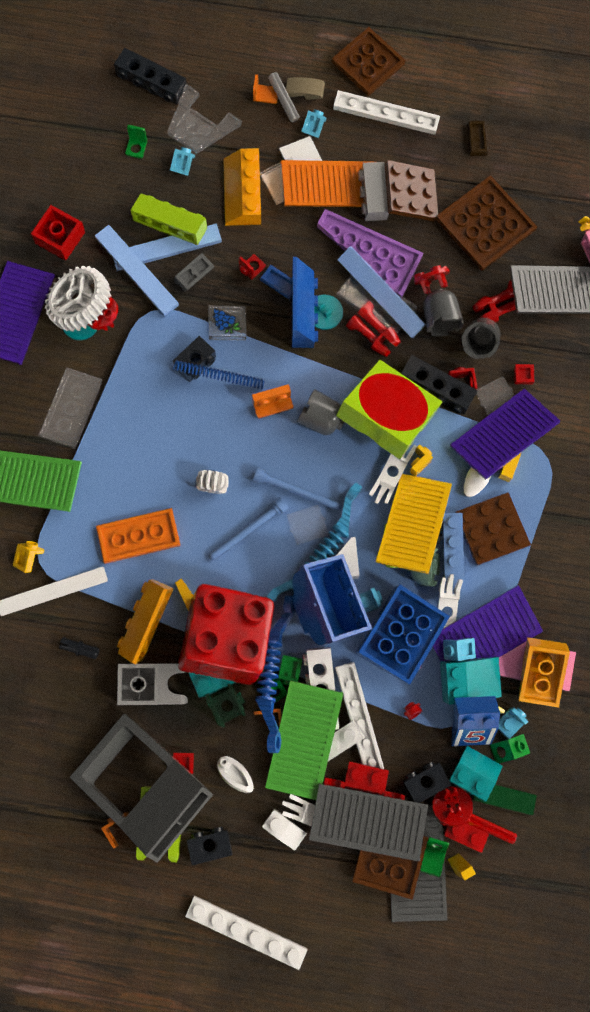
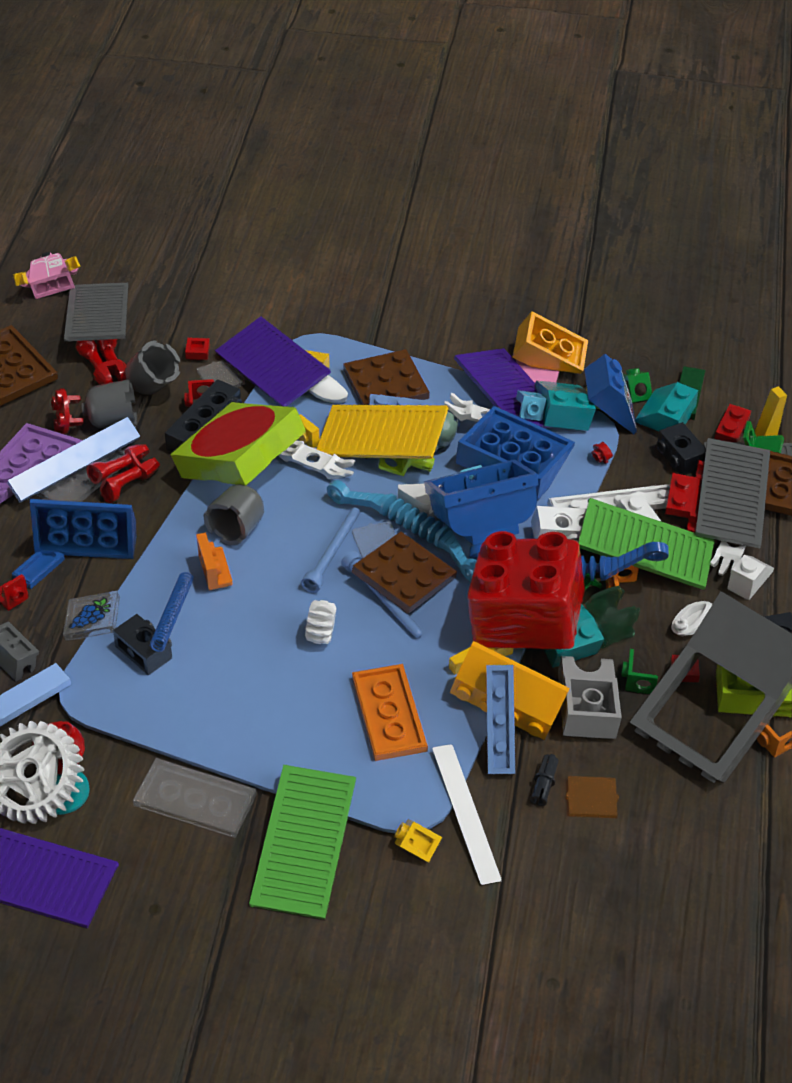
camera: 85 degrees left, 30 degrees down
red plate [432,787,473,827] -> none
red axle [467,814,517,844] -> none
none -> reddish brown plate [352,531,457,614]
none -> medium blue plate [486,665,515,774]
none -> clear orange piece [566,776,619,818]
none -> green bracket [621,649,658,694]

